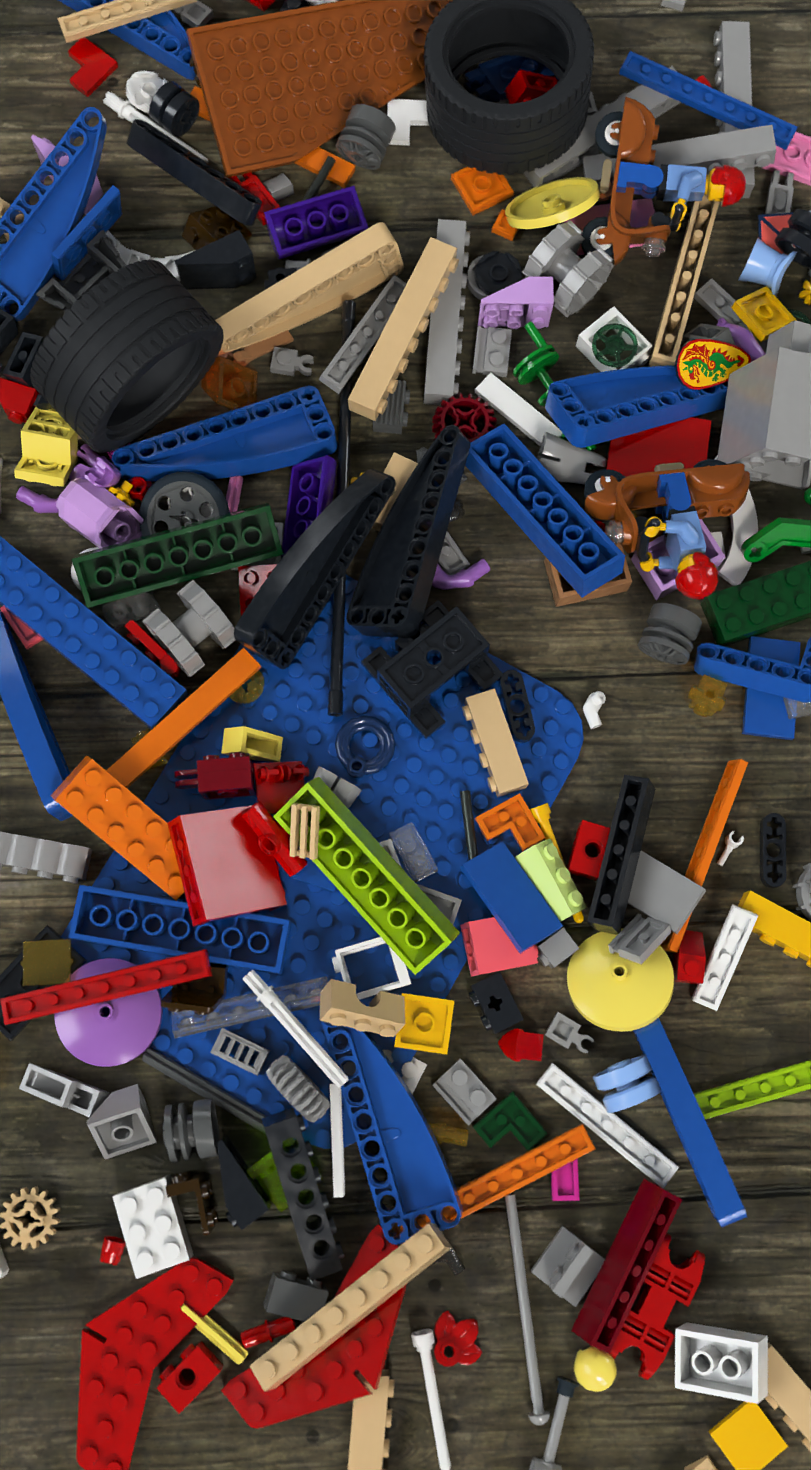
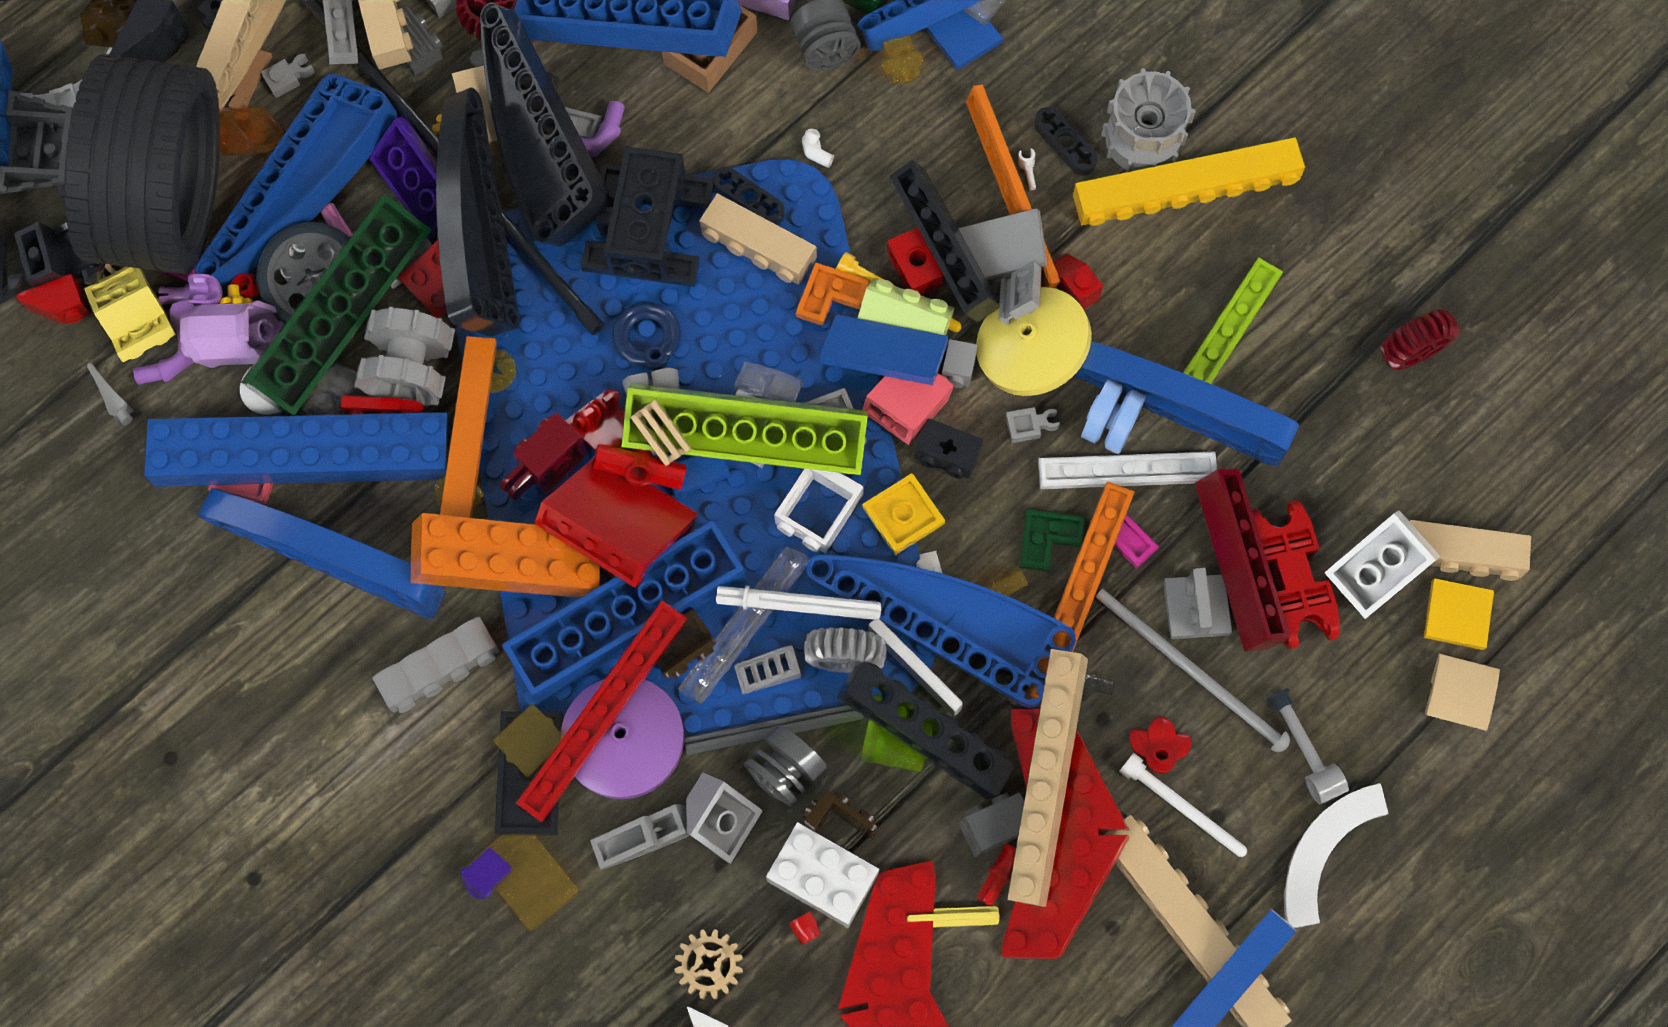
camera: 35 degrees left, 5 degrees down
red brick [157,1340,224,1414] -> none
black slope [217,1136,273,1230] -> none
light yellow slope [221,726,283,762] -> none
tan arch [320,979,405,1037] -> none
light grey plate [432,1059,496,1126] -> none
pearl dark grey bar [460,791,478,861] -> none
red tile [498,1028,544,1062] -> none
light yellow hair [574,1346,617,1392] -> none
white tile [691,904,758,1011] -> none

